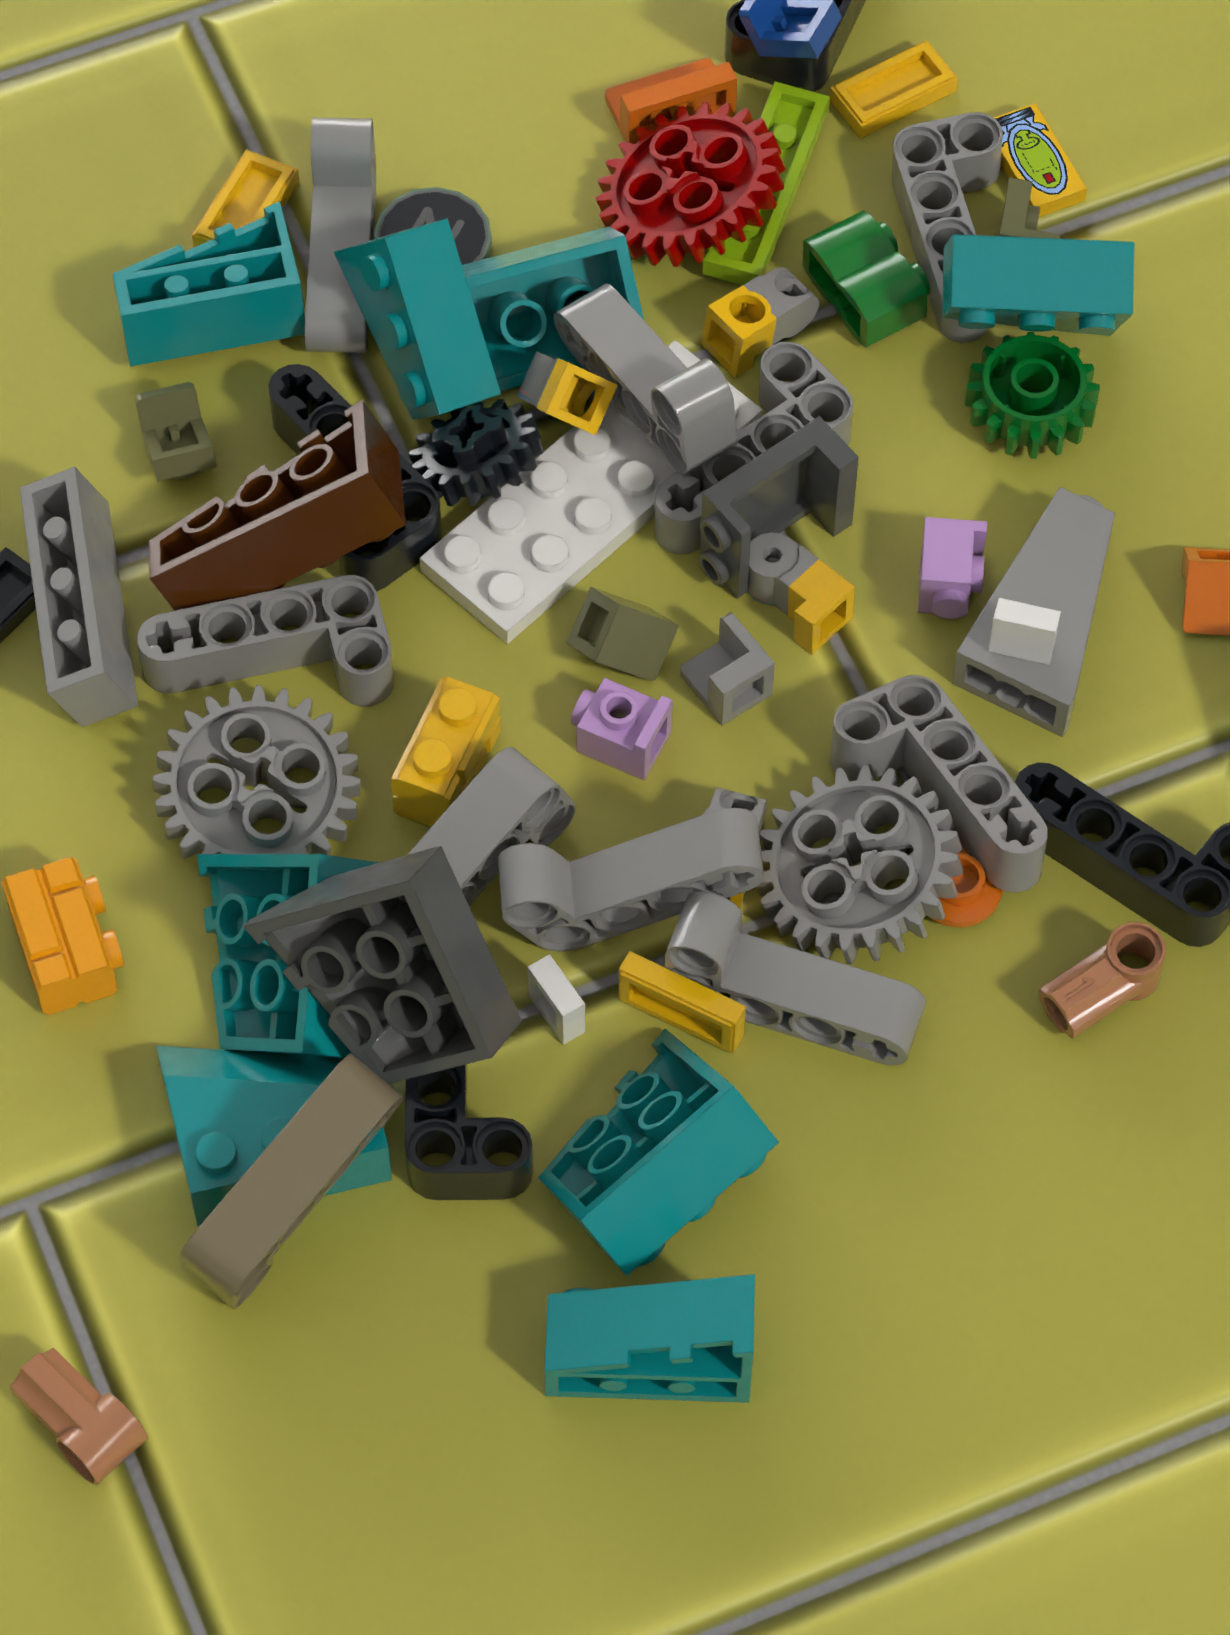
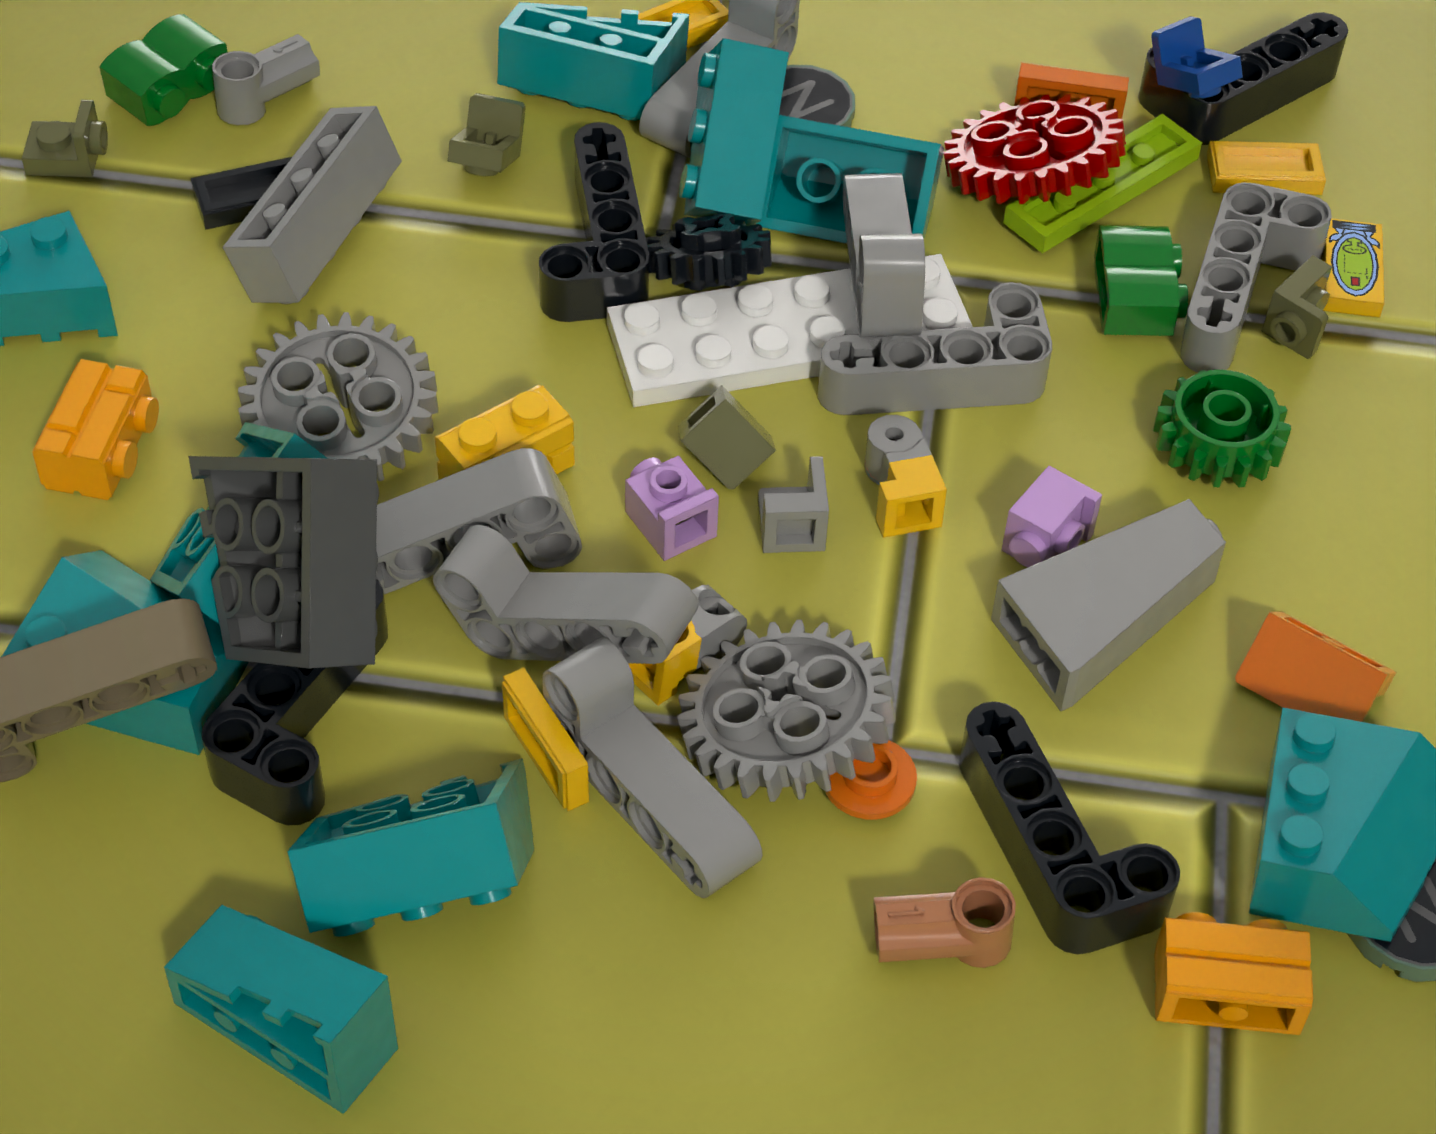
camera: 30 degrees right, 10 degrees down
light grey beam [137,575,394,707] -> none
reddish brown wedge [149,399,406,611] -> none
yellow leg [517,351,618,435] -> none
white tile [528,954,585,1045] -> none
dark grey panel [698,416,859,599] -> none
yellow leg [701,267,819,378] -> none
light grey beam [830,675,1048,892] -> none
teal wedge [942,234,1134,336] -> none
white tile [988,598,1061,665] -> none

